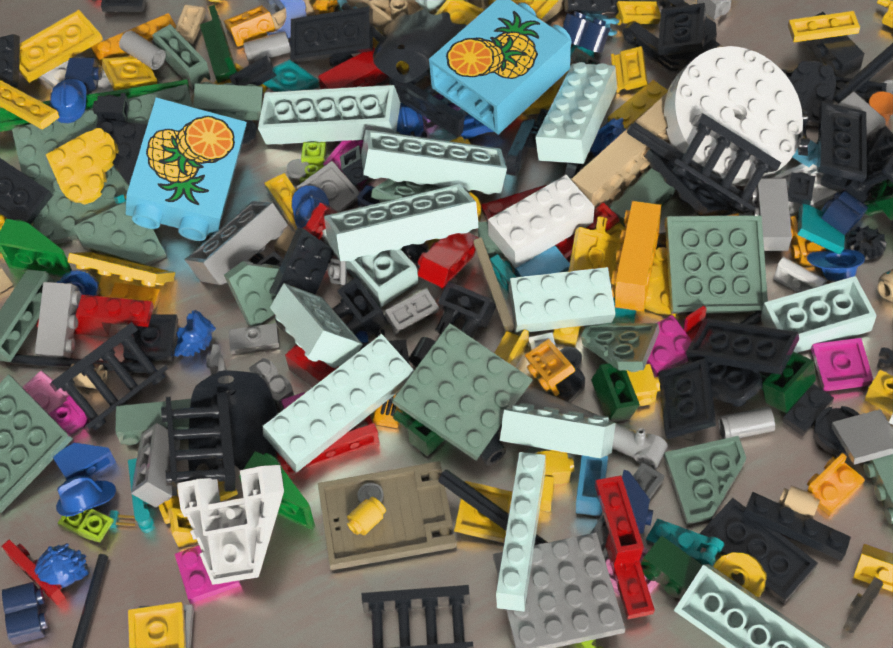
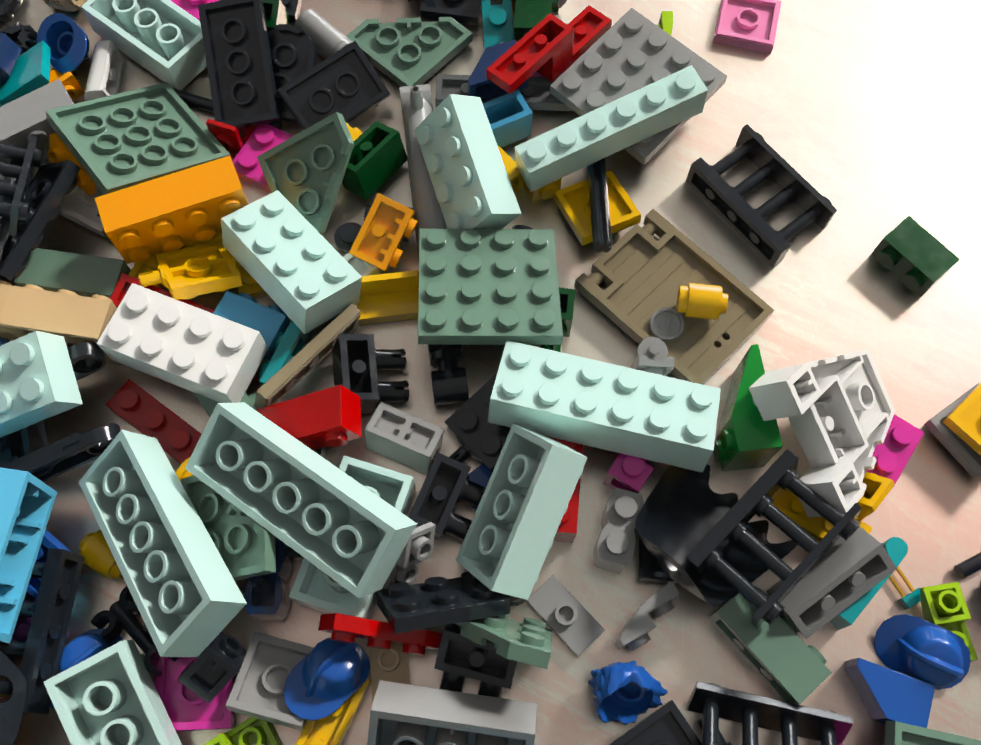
camera: 130 degrees left, 10 degrees up
none -> light grey hips [630,337,675,376]

